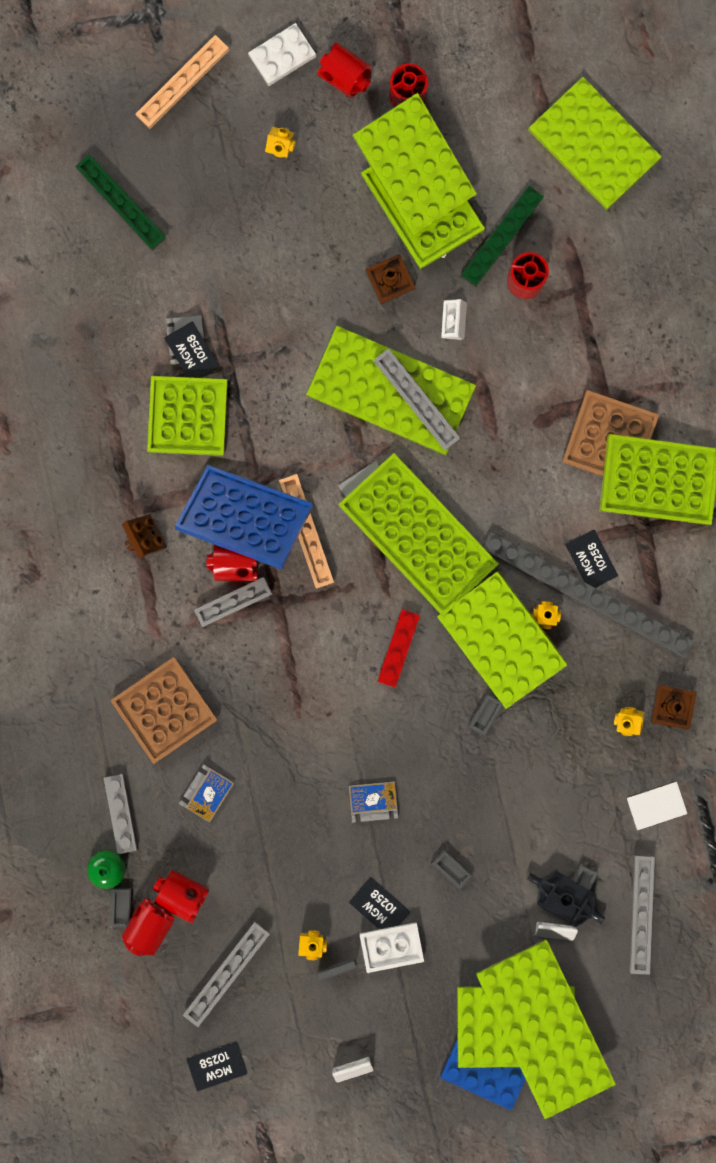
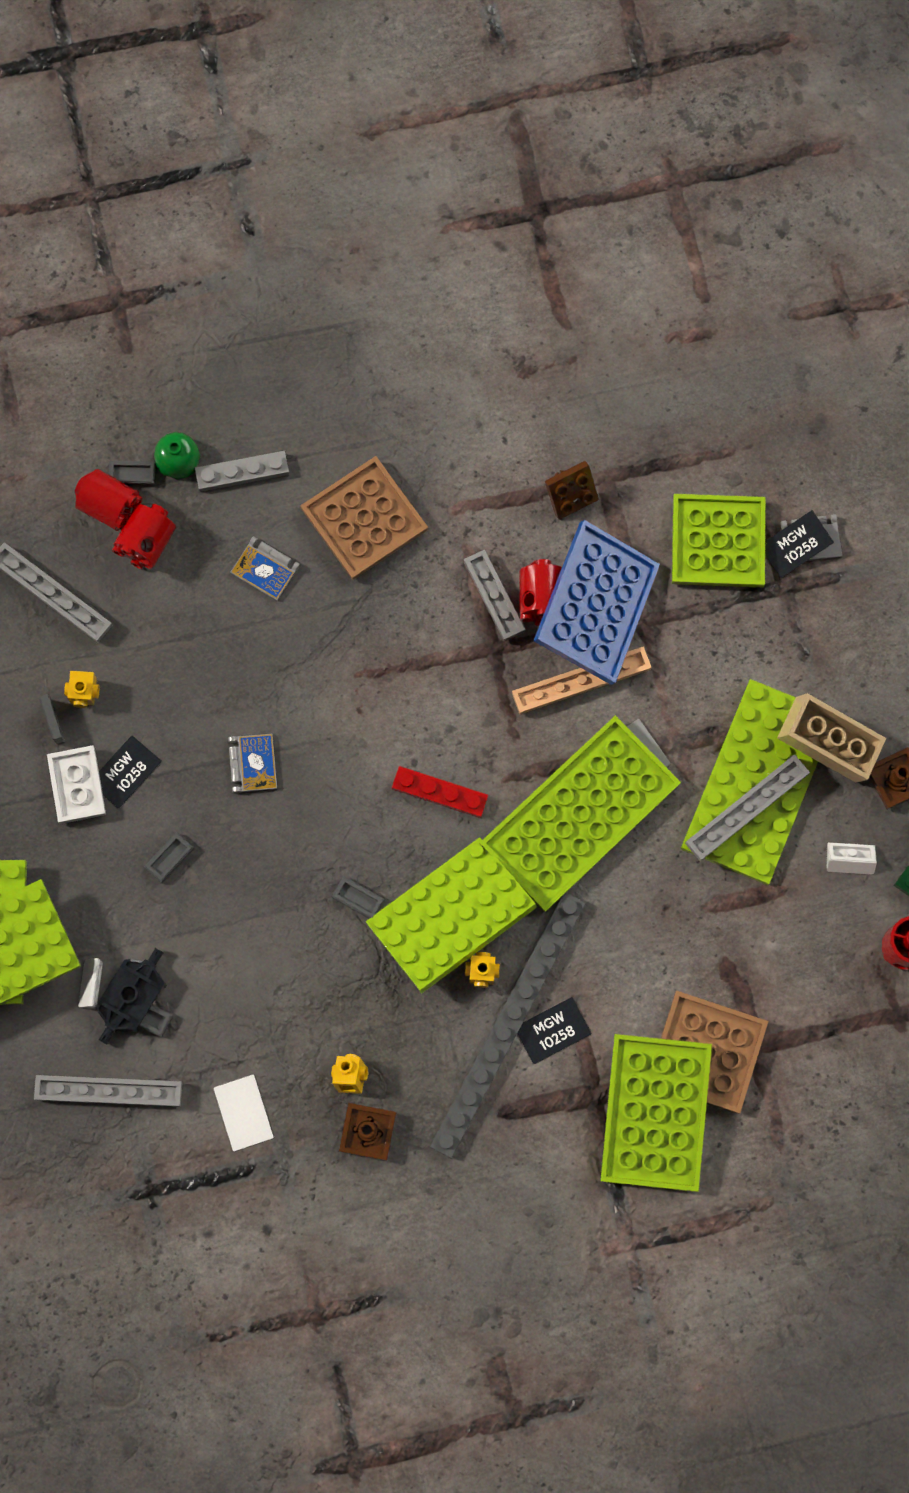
camera: 90 degrees right, 10 degrees down
none -> tan brick [777,693,886,783]

